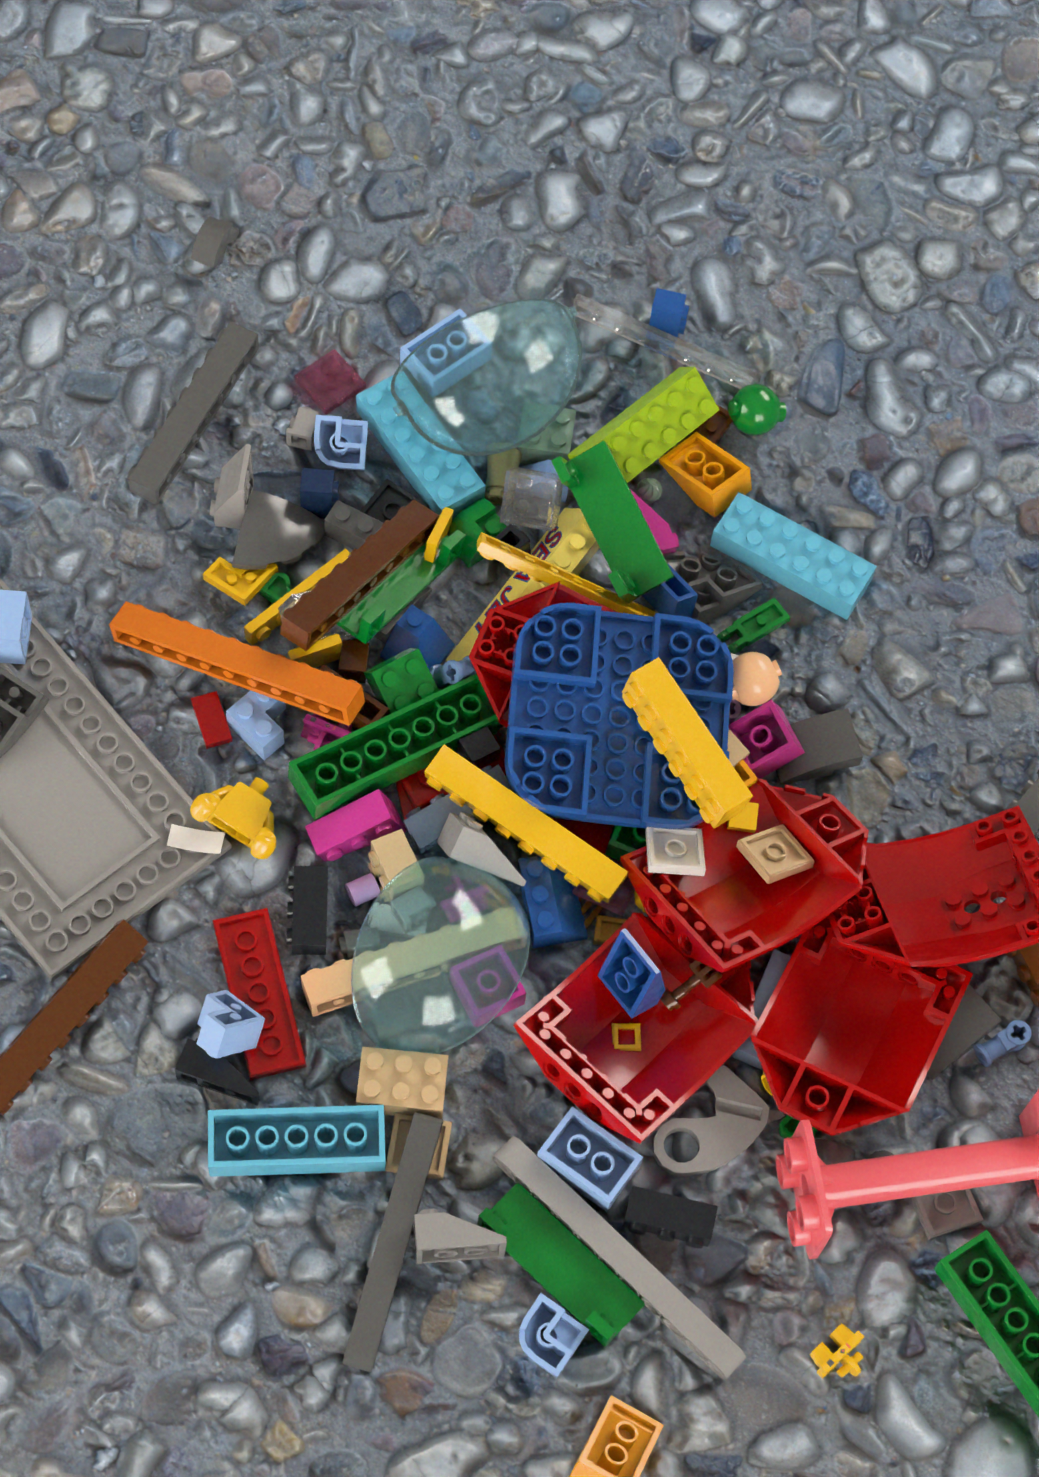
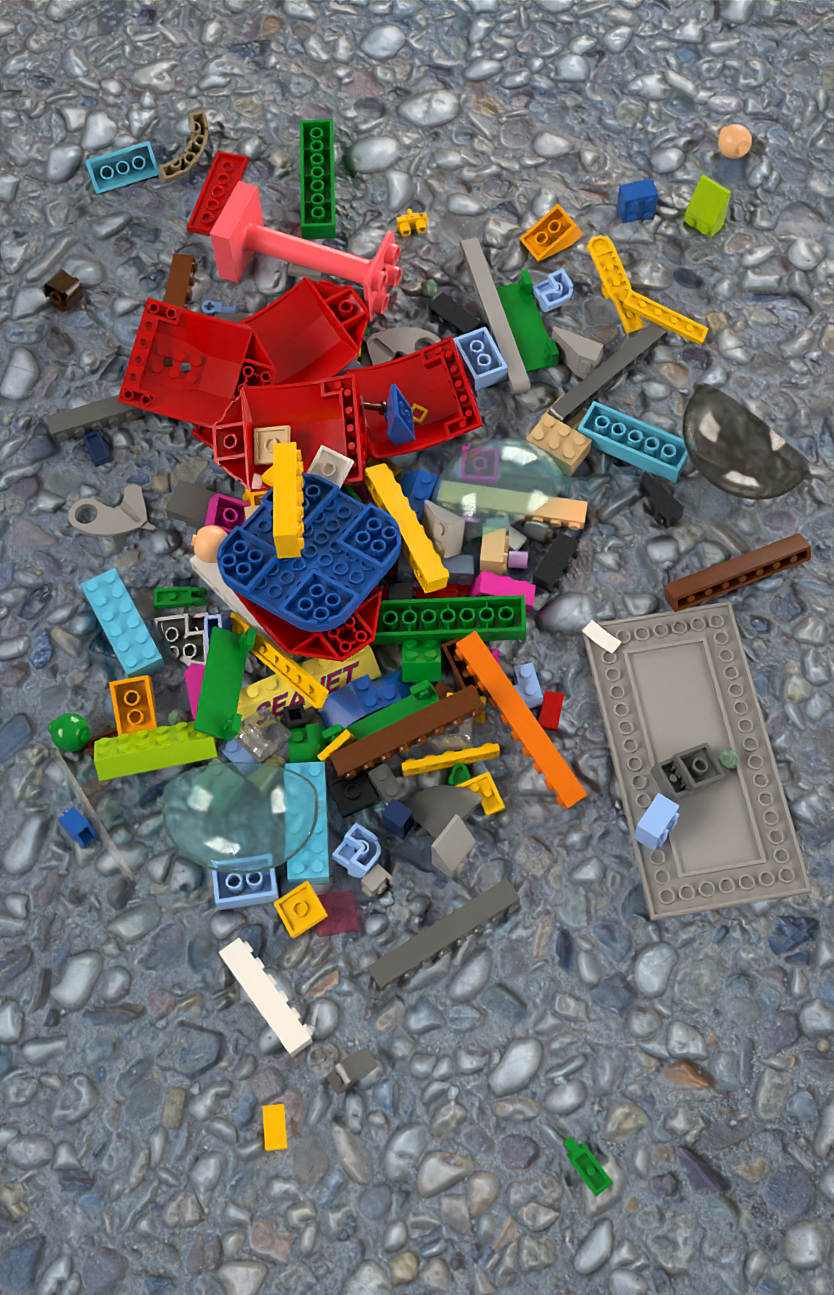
camera: 140 degrees left, 0 degrees up
yellow torso [190,777,276,860] -> none
light blue brick [196,990,265,1059] -> none
red tile [212,908,306,1081] -> none
medium blue connector [430,656,476,688] -> none
none -> light grey animal [68,484,155,537]
none -> dark blue tile [82,430,112,467]
none -> white brick [219,938,313,1057]
none -> yellow tile [262,1104,288,1151]
none -> yellow plate [273,881,328,938]
none -> blue slope [318,674,384,729]
none -> sand green plate [420,279,438,297]
none -> yellow piece [587,235,644,335]
none -> yellow plate [622,290,709,345]
none -> clear smoke windscreen [682,383,812,500]

